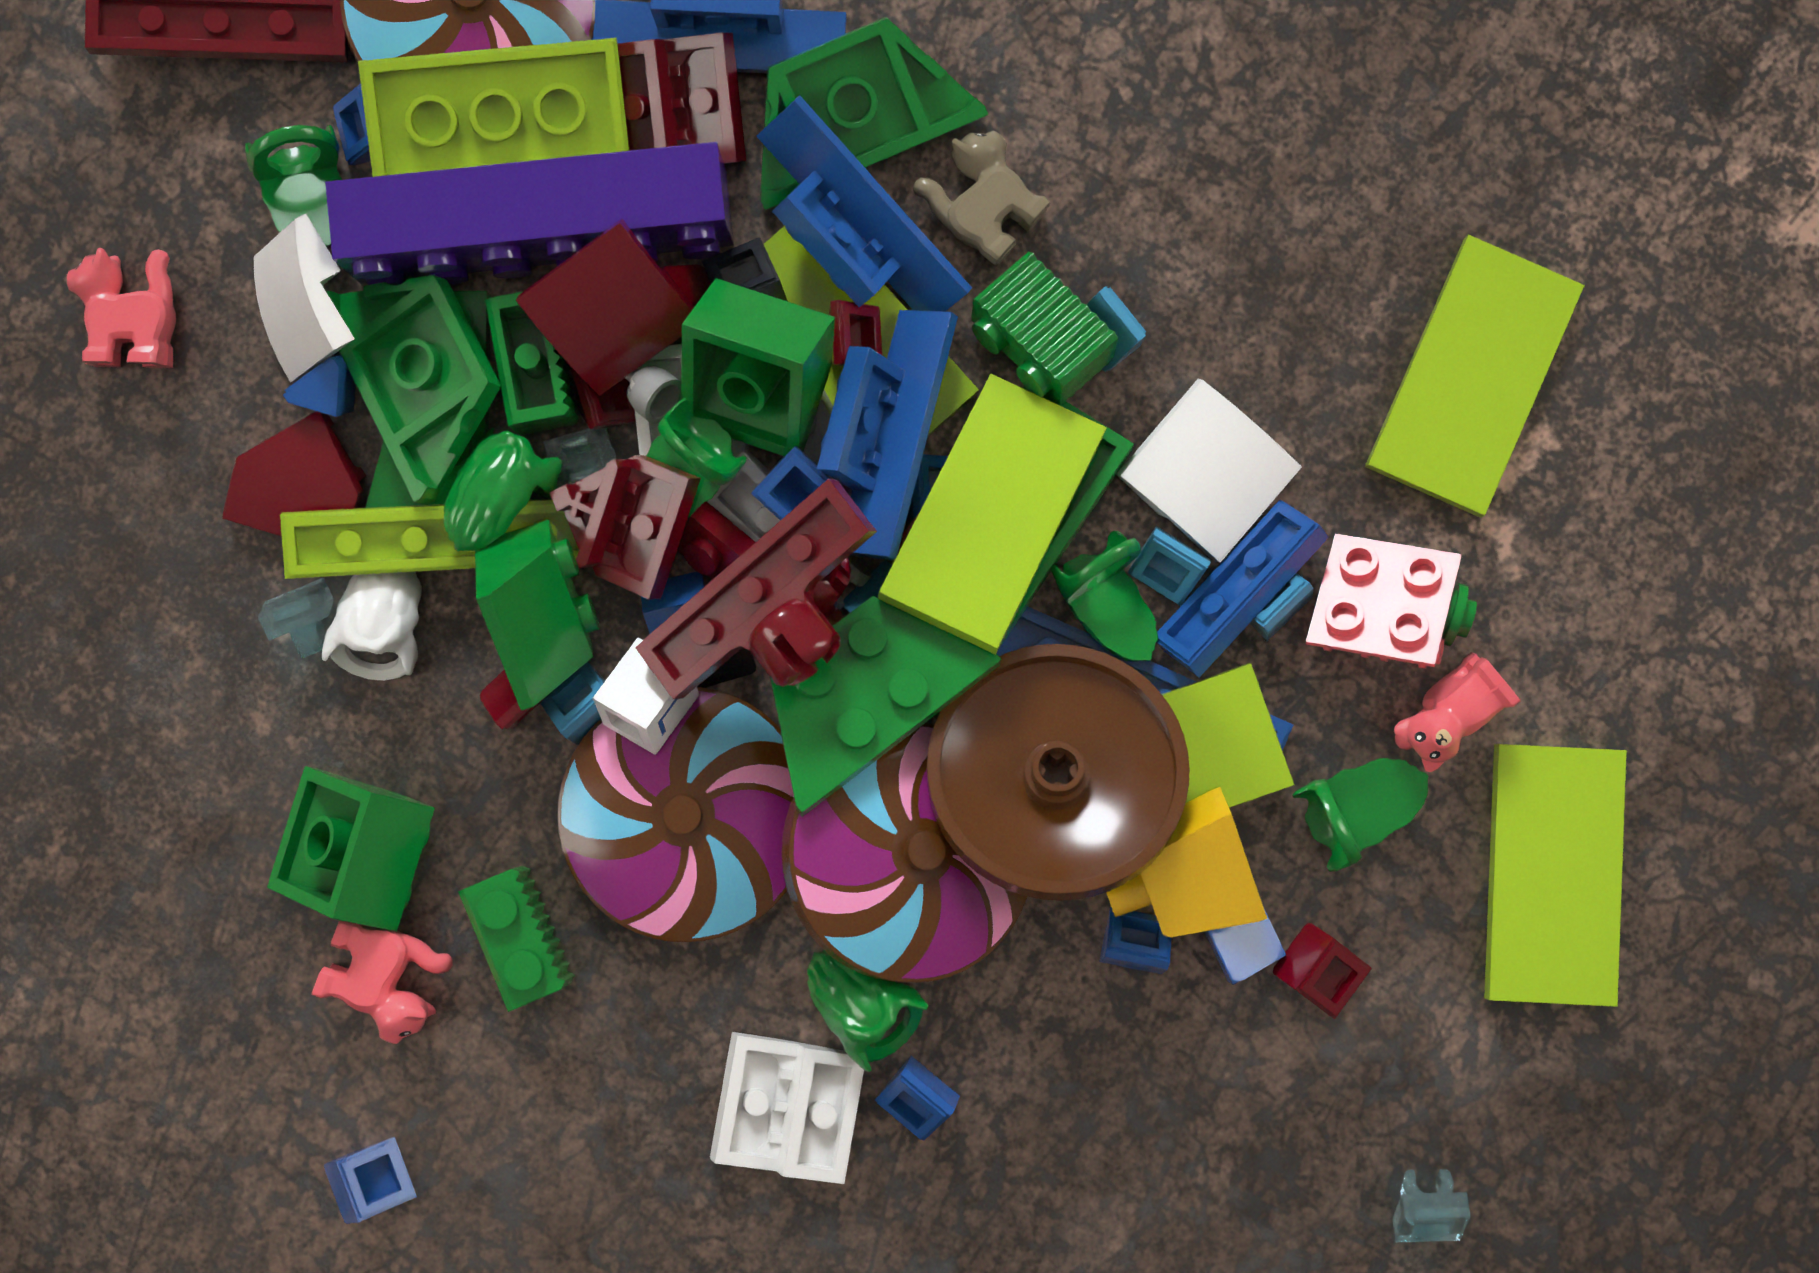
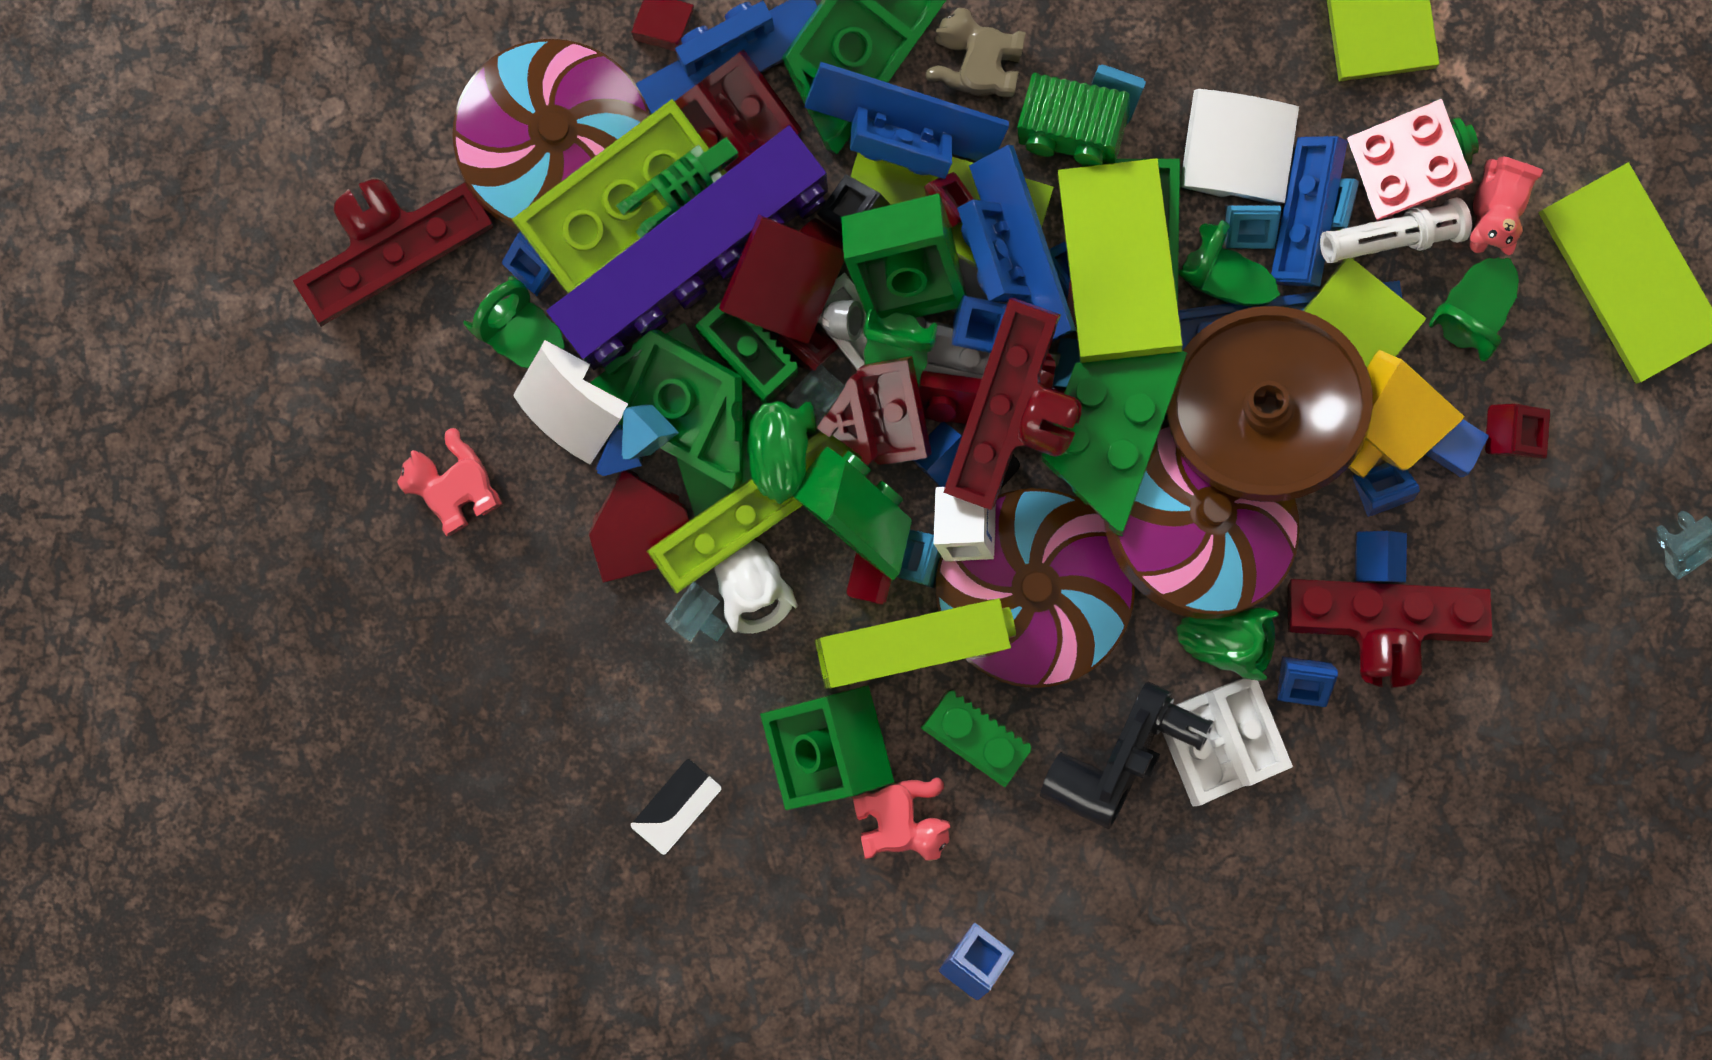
camera: 30 degrees left, 0 degrees up
none -> green hinge [616,137,739,238]
none -> dark azure slope [622,405,679,460]
none -> sticker [631,759,721,855]
none -> lime slope [814,598,1016,689]
none -> black piece [1040,681,1214,830]
none -> dark red plate [1288,579,1493,688]
none -> white pin [1320,197,1472,263]
none -> blue slope [1355,531,1407,583]

